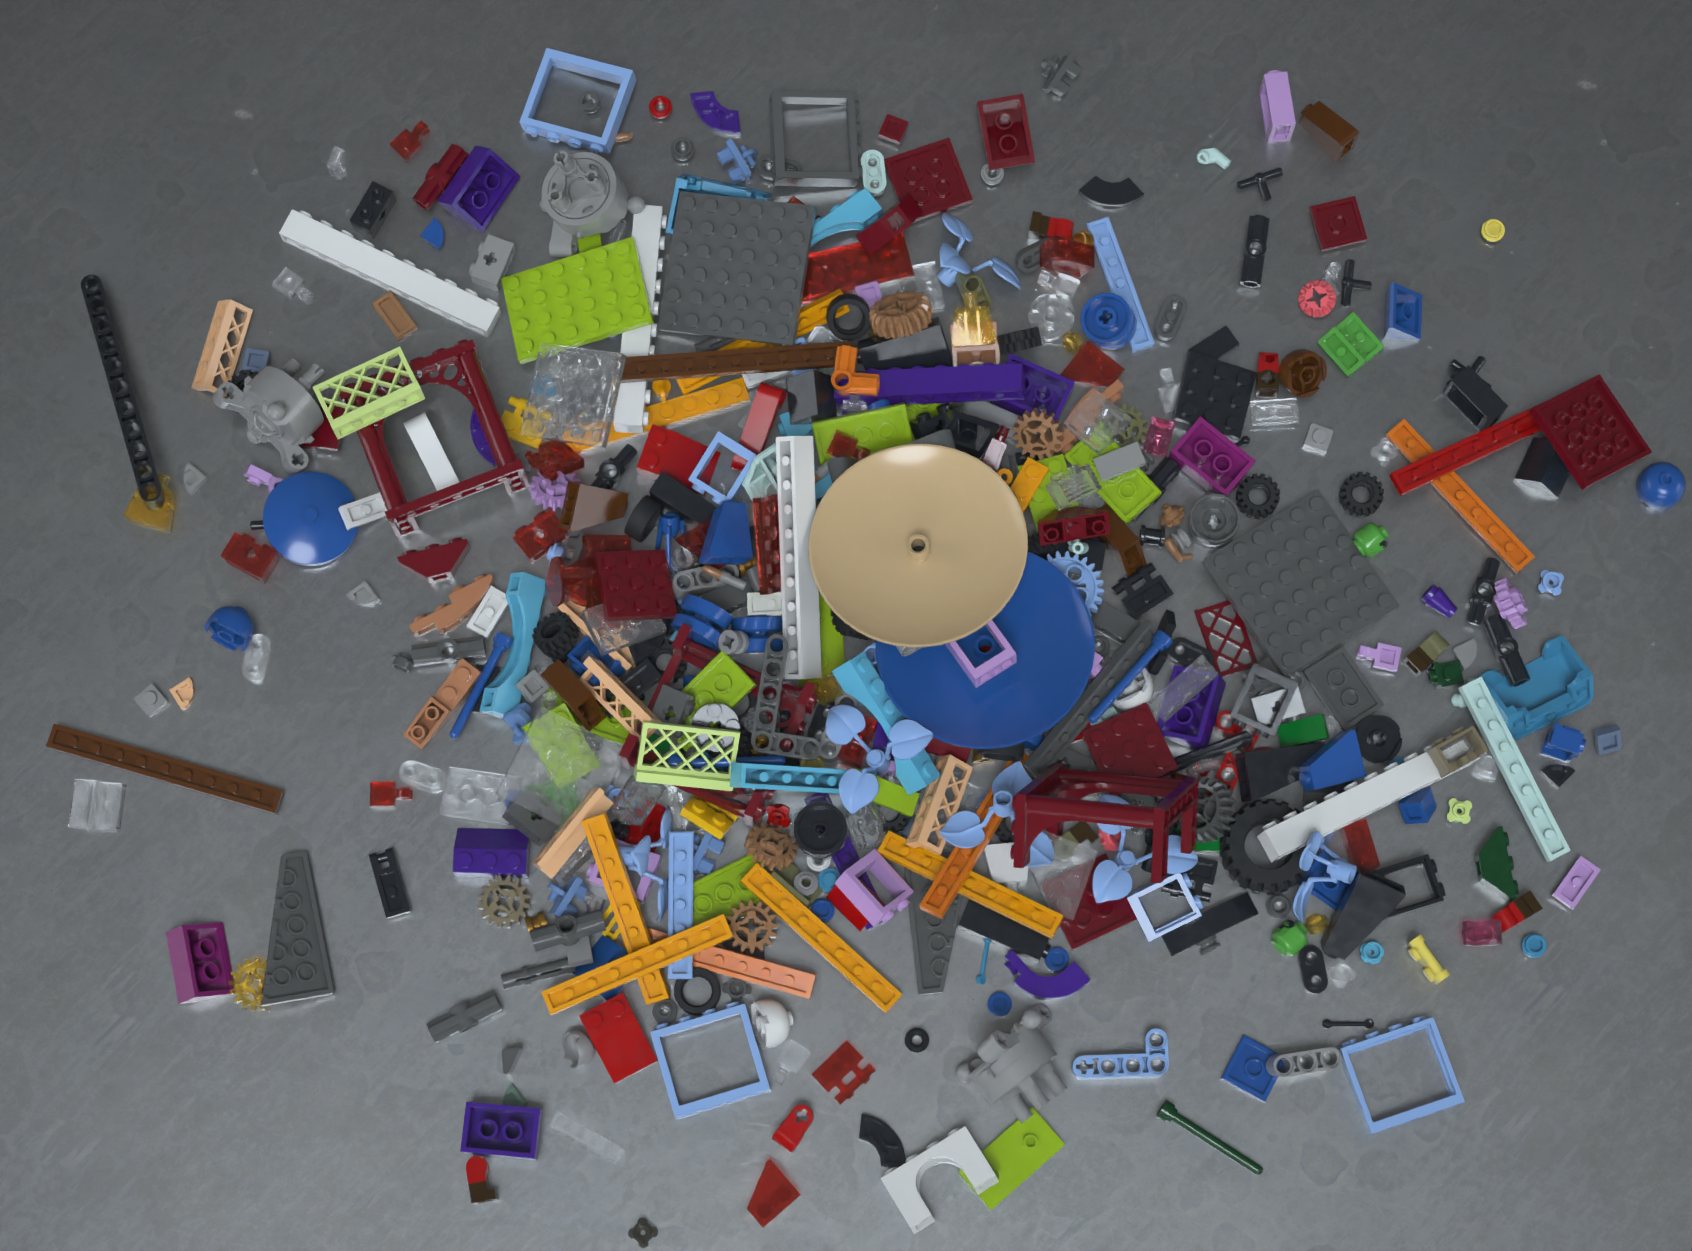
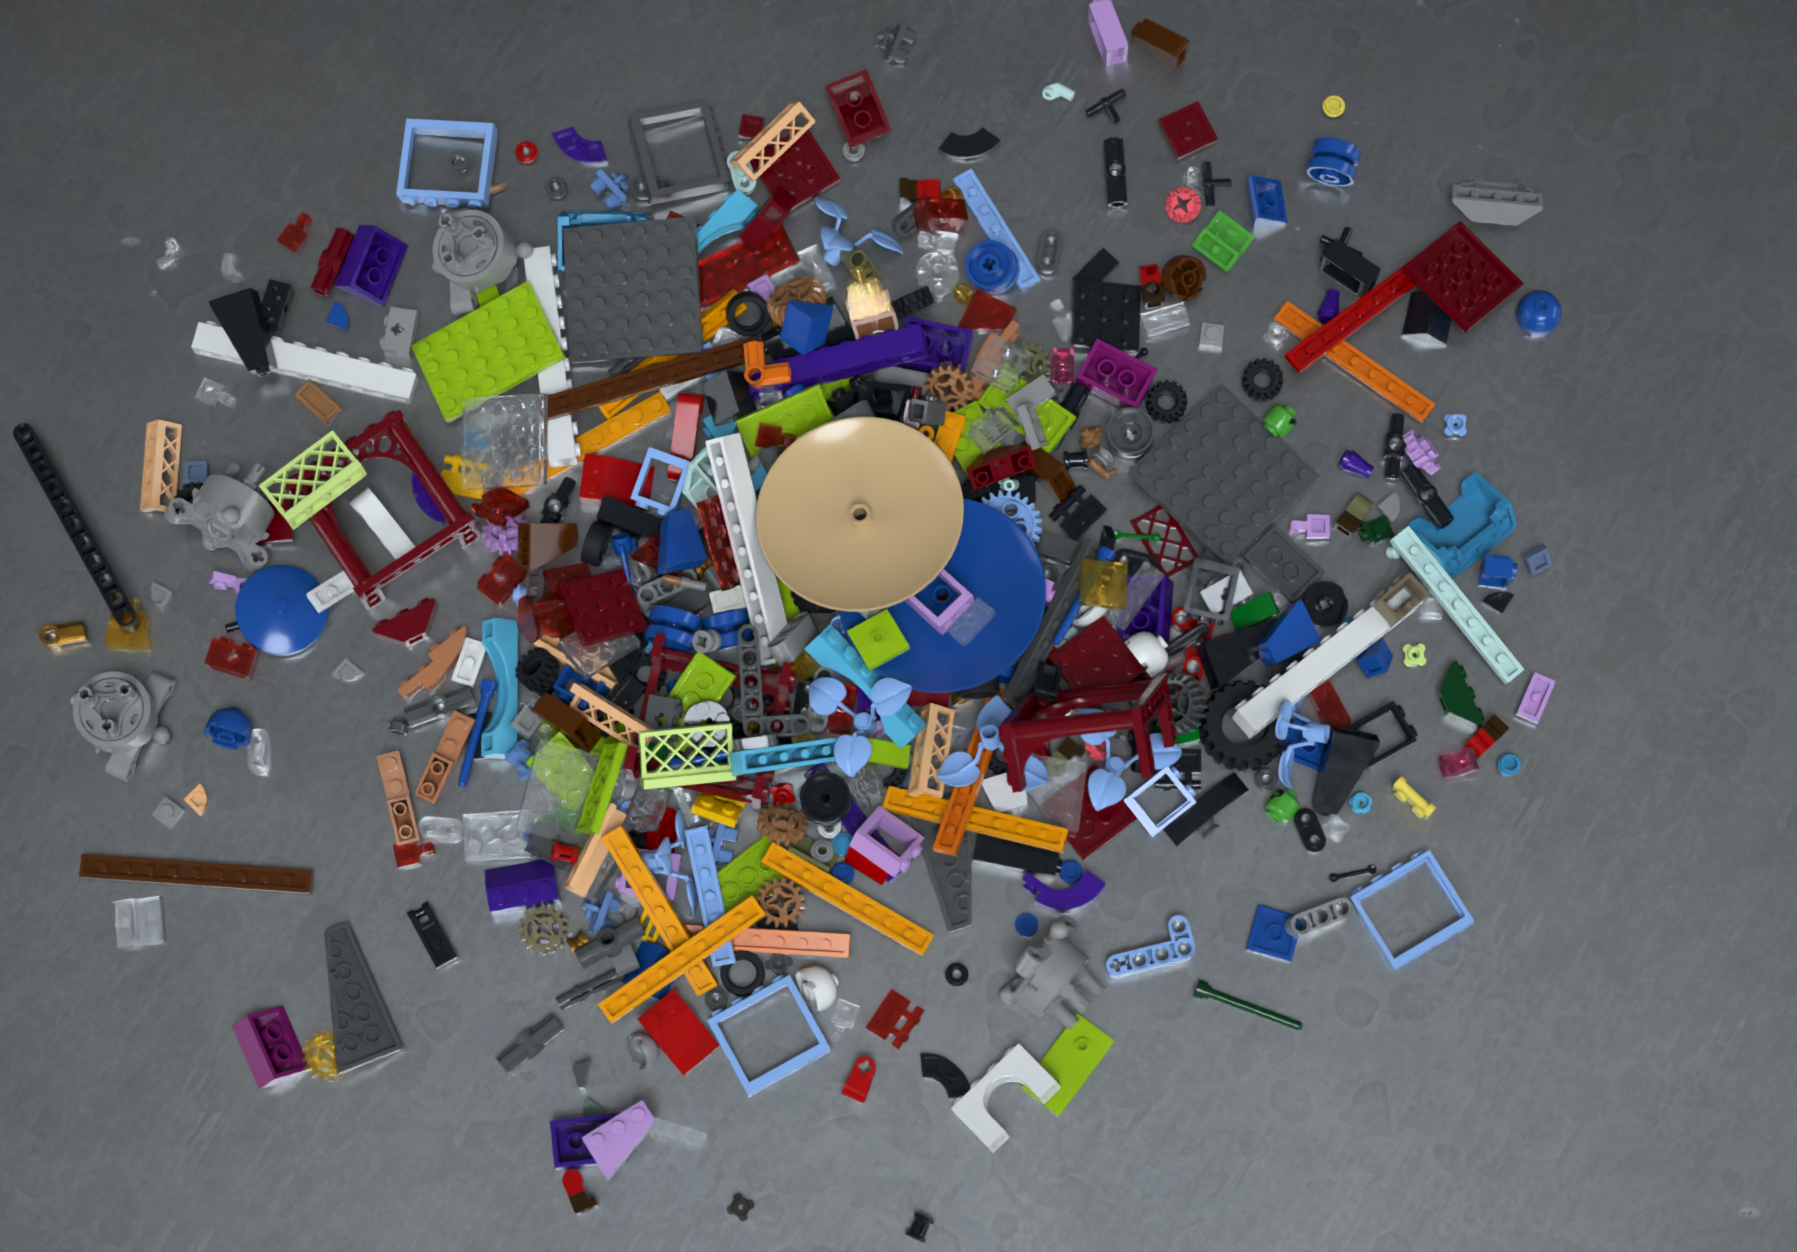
camera: 10 degrees left, 0 degrees up
light orange piece [652,380,671,403] -> none
clear red wing [747,1158,801,1228] -> none
dark azure hinge [976,939,991,984] -> none
clear yellow plate [1304,913,1328,935] -> none
none -> pearl gold piece [39,620,87,649]
none -> light grey piece [70,671,176,782]
none -> clear arm [155,238,180,271]
none -> black slope [209,288,278,377]
none -> nougat slope [376,750,420,846]
none -> red bush [550,840,579,865]
none -> lime plate [576,742,628,835]
none -> lavender wedge [582,1100,657,1181]
none -> clear plate [602,548,621,572]
none -> light nougat fence [729,101,816,181]
none -> beam [732,733,778,751]
none -> light grey beam [768,611,819,667]
none -> blue slope [780,300,833,355]
none -> lime plate [847,609,910,671]
none -> dark grey brick [909,395,947,426]
none -> clear plate [947,597,996,647]
none -> light grey plate [1017,402,1048,450]
none -> black tile [1034,662,1062,702]
none -> clear yellow plate [1080,559,1128,610]
none -> green hinge [1114,530,1161,542]
none -> white cylinder [1124,631,1168,678]
none -> blue wheel [1306,138,1361,187]
none -> dark purple cone [1317,289,1340,324]
none -> light grey wedge [1452,180,1543,226]

